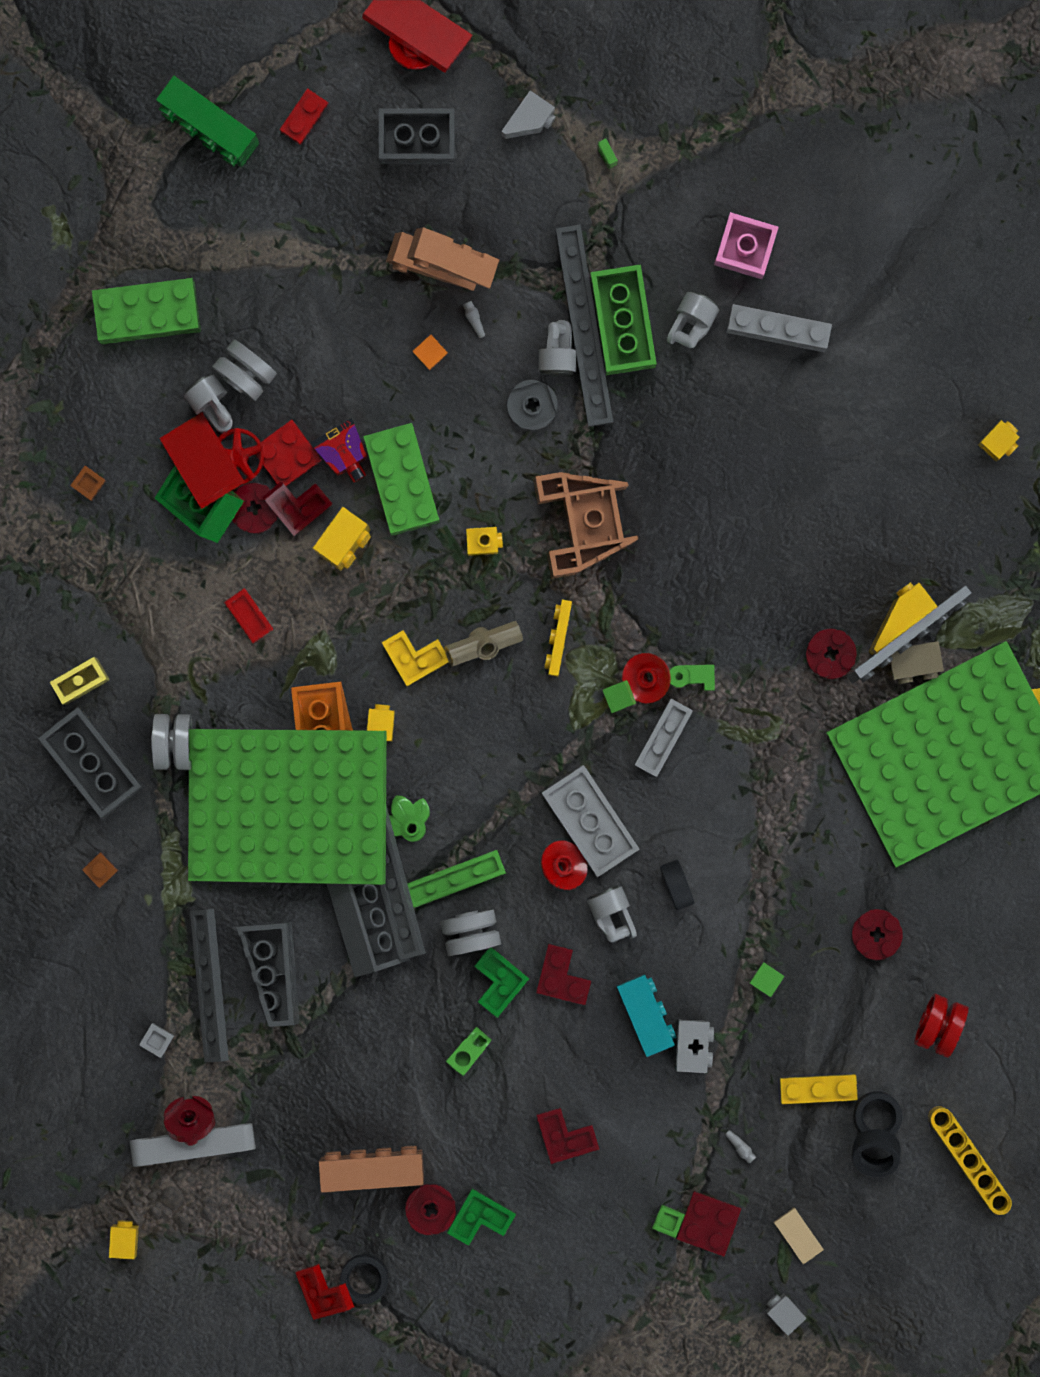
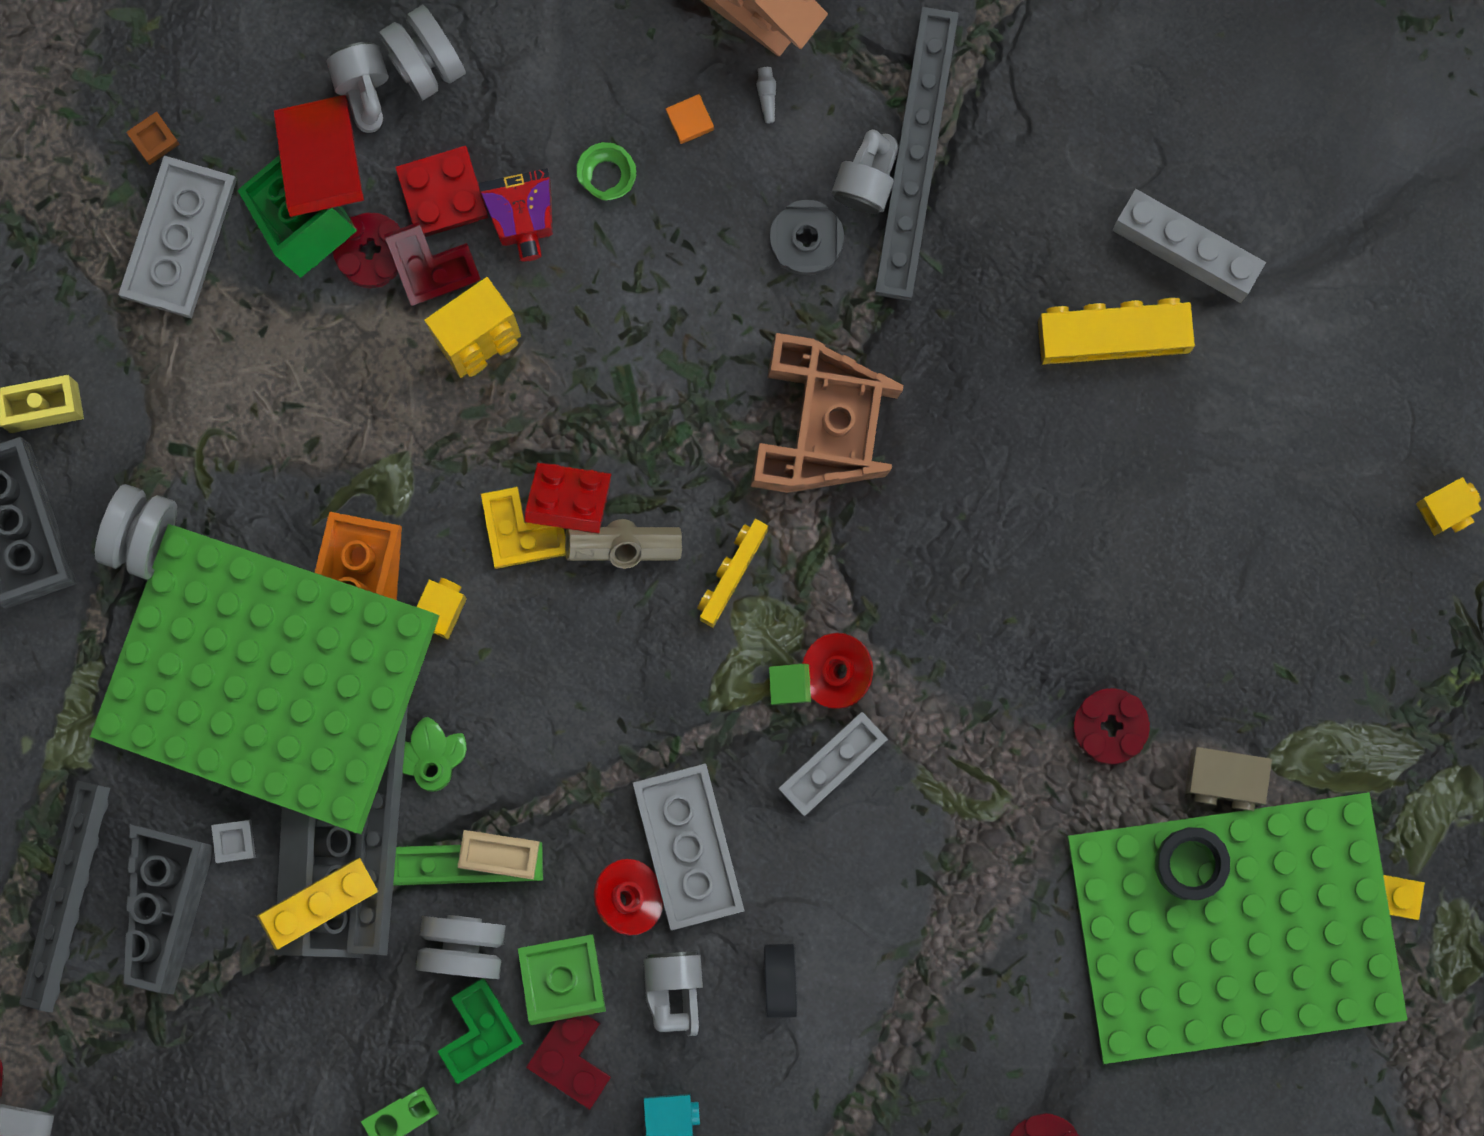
camera: 25 degrees right, 5 degrees down
red wheel [218,428,264,485] -> none
red tile [224,588,274,644] -> none
bright green brick [363,423,440,536] -> none
yellow brick [466,527,503,556] -> none
bright green brick [590,264,656,375] -> none
light grey piece [667,291,719,348] -> none
bright green leg [670,665,715,691] -> none
bright pink brick [714,212,778,279] -> none
plate [847,585,972,684] -> none
yellow slope [869,582,938,655] -> none
none -> light grey plate [118,156,237,319]
none -> light grey plate [211,820,256,864]
none -> yellow plate [257,858,378,950]
none -> tan tile [458,830,540,880]
none -> bright green plate [518,934,606,1025]
none -> red plate [524,463,611,534]
none -> bright green piece [576,142,636,200]
none -> yellow brick [1038,298,1195,365]
none -> black tyre [1155,827,1230,900]

